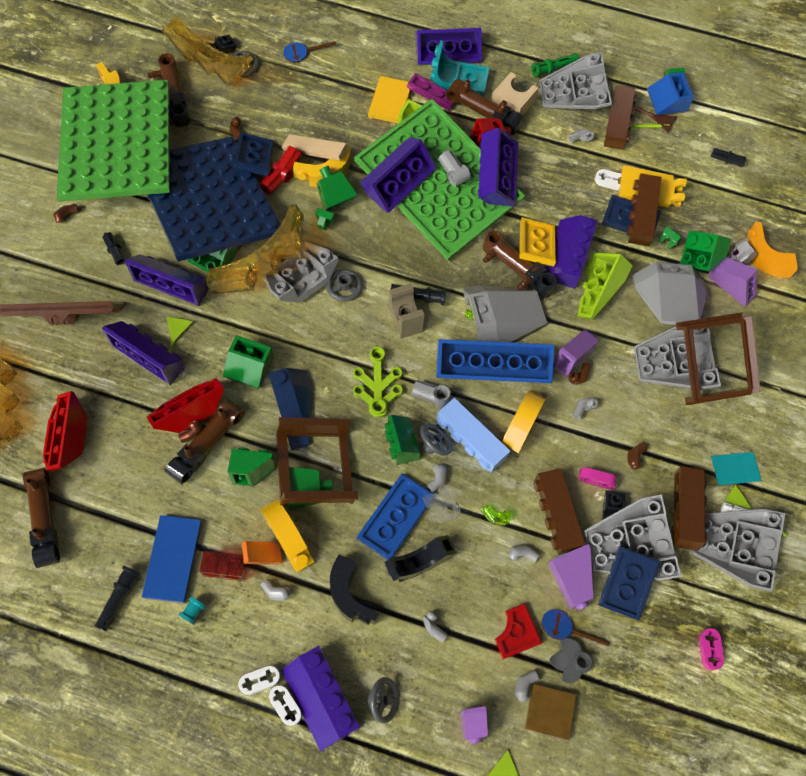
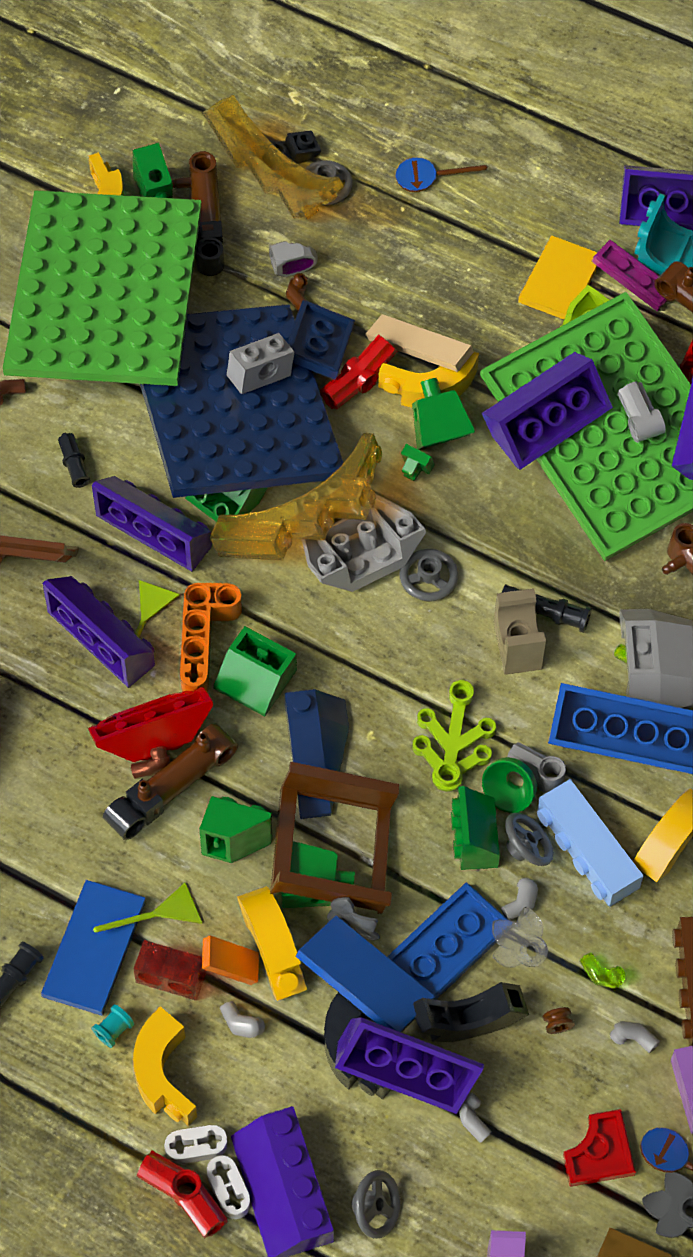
camera: 15 degrees right, 5 degrees down
light grey arm [514,670,539,702] -> none
none -> lime piece [93,882,202,933]
none -> green torso [132,143,173,198]
none -> yellow arch [133,1006,198,1126]
none -> red piece [137,1150,228,1239]
none -> orange beam [180,583,242,693]
none -> light grey brick [227,333,294,394]
none -> light grey rock [269,241,318,277]
none -> blue tile [295,916,435,1033]
none -> dark grey plate [327,897,380,940]
none -> dark purple slope [335,1018,484,1114]
none -> green piece [482,757,537,813]
none -> reddish brown bush [543,1007,575,1034]

